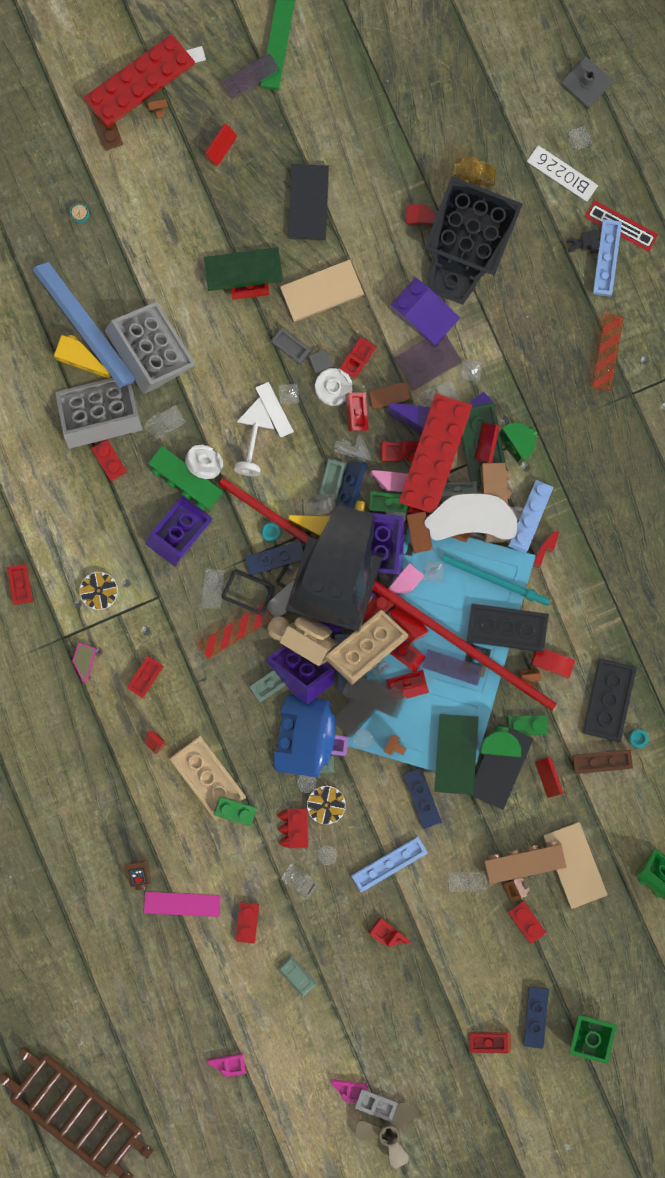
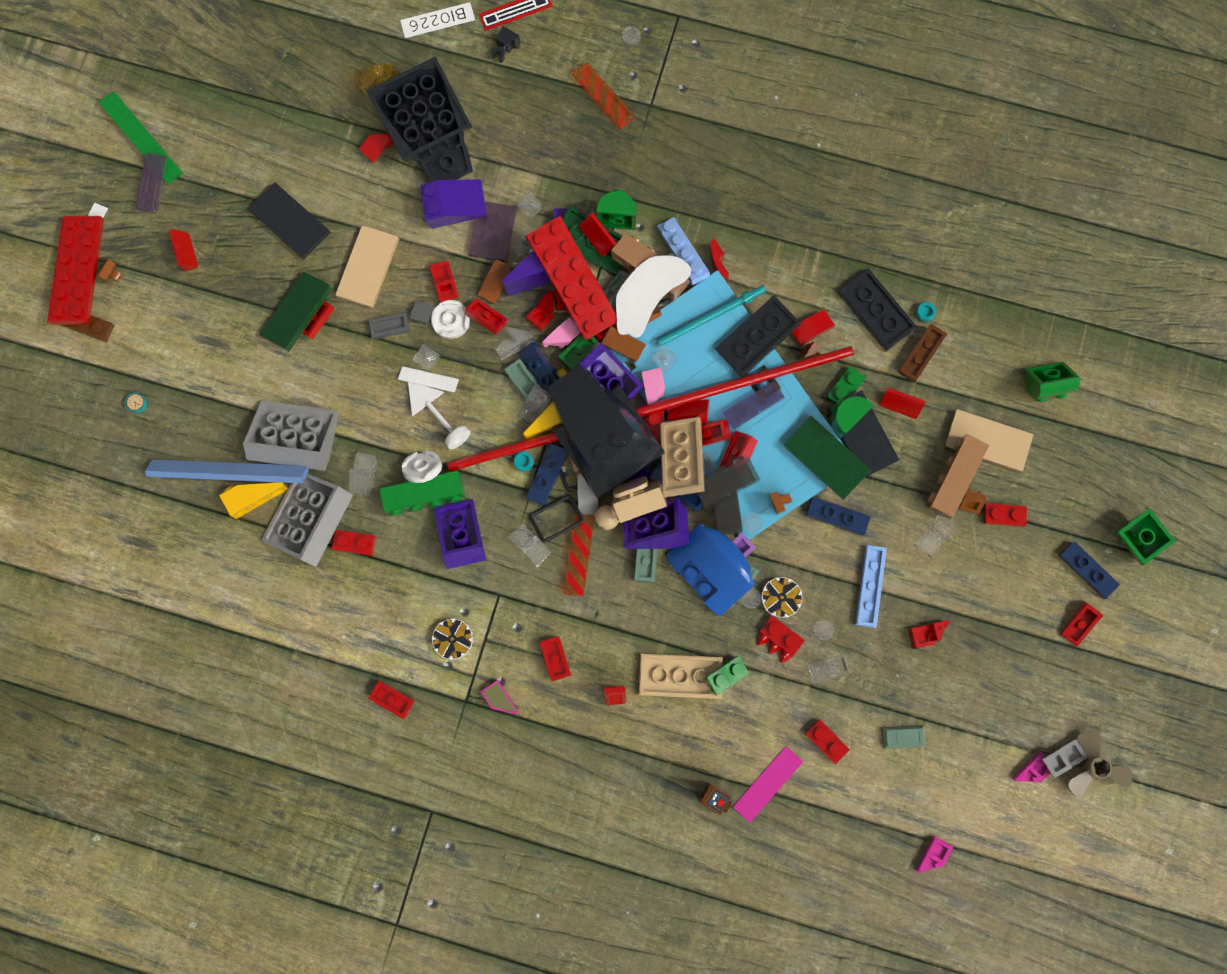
camera: 45 degrees left, 5 degrees down
light blue plate [593,219,622,297] -> none

